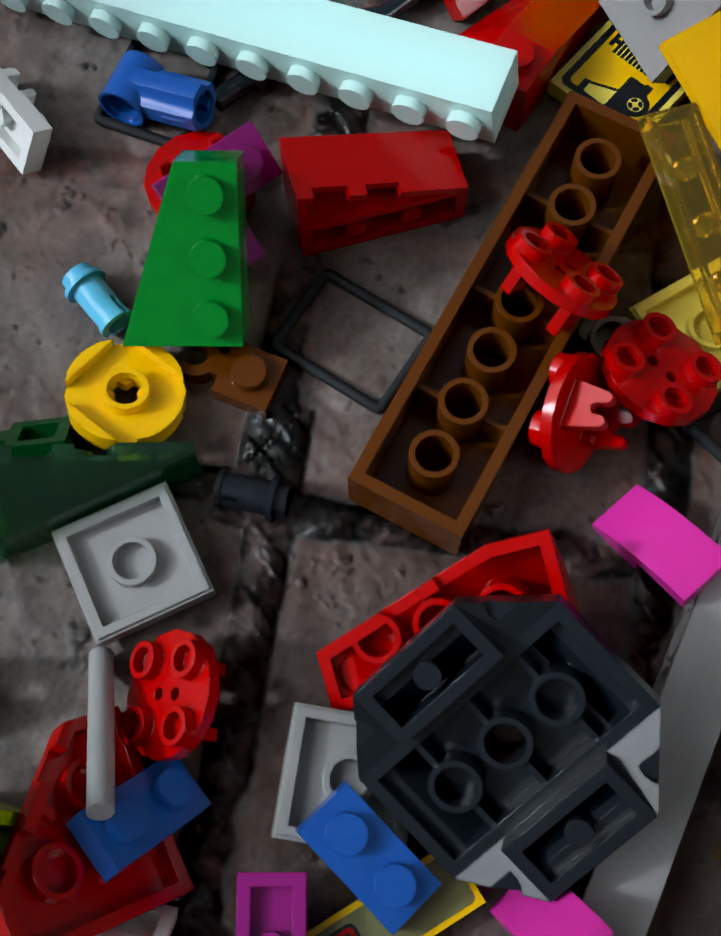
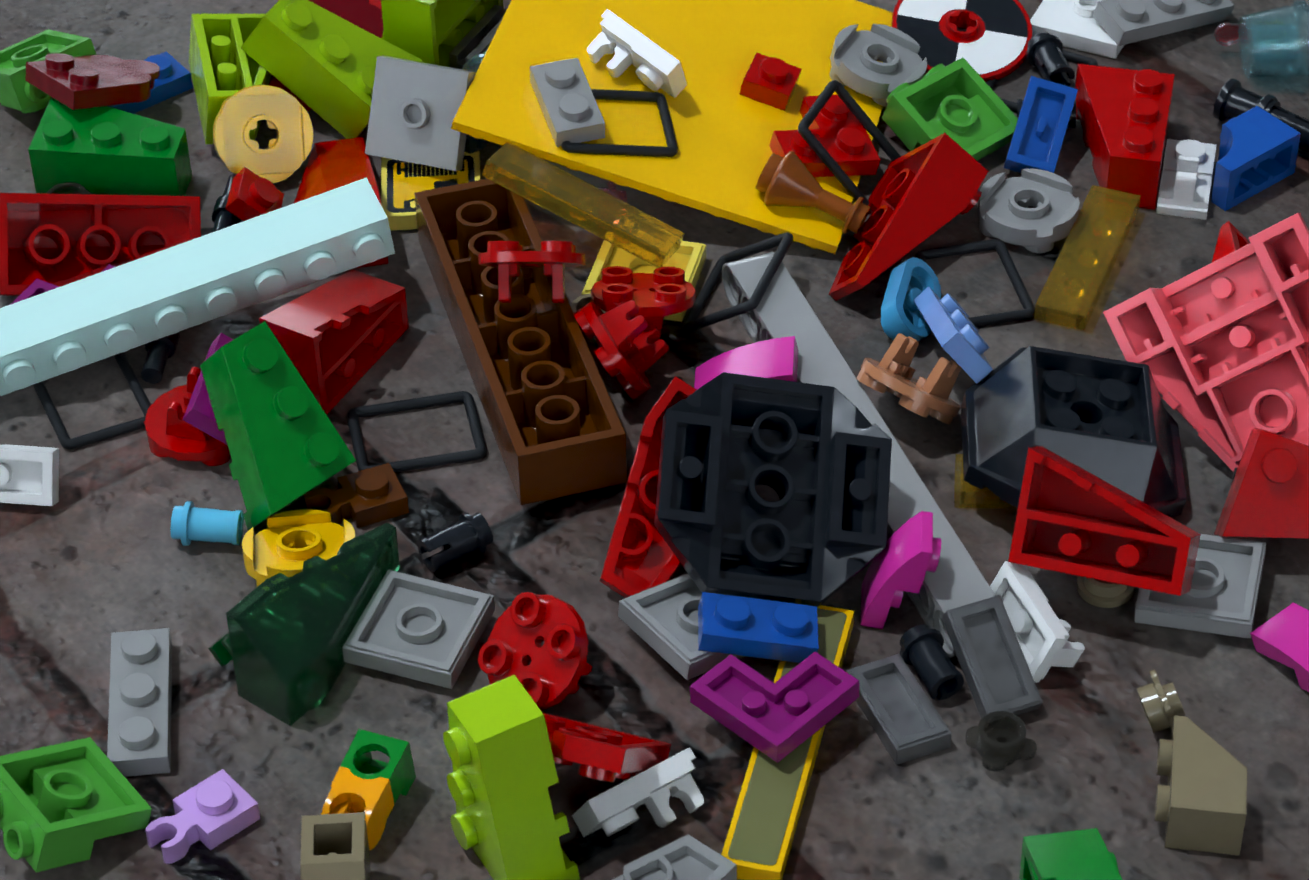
camera: 45 degrees left, 30 degrees down
blue plate [66,760,212,883] -> none
light grey bar [86,646,115,821] -> none
blue piece [98,50,217,132] -> none

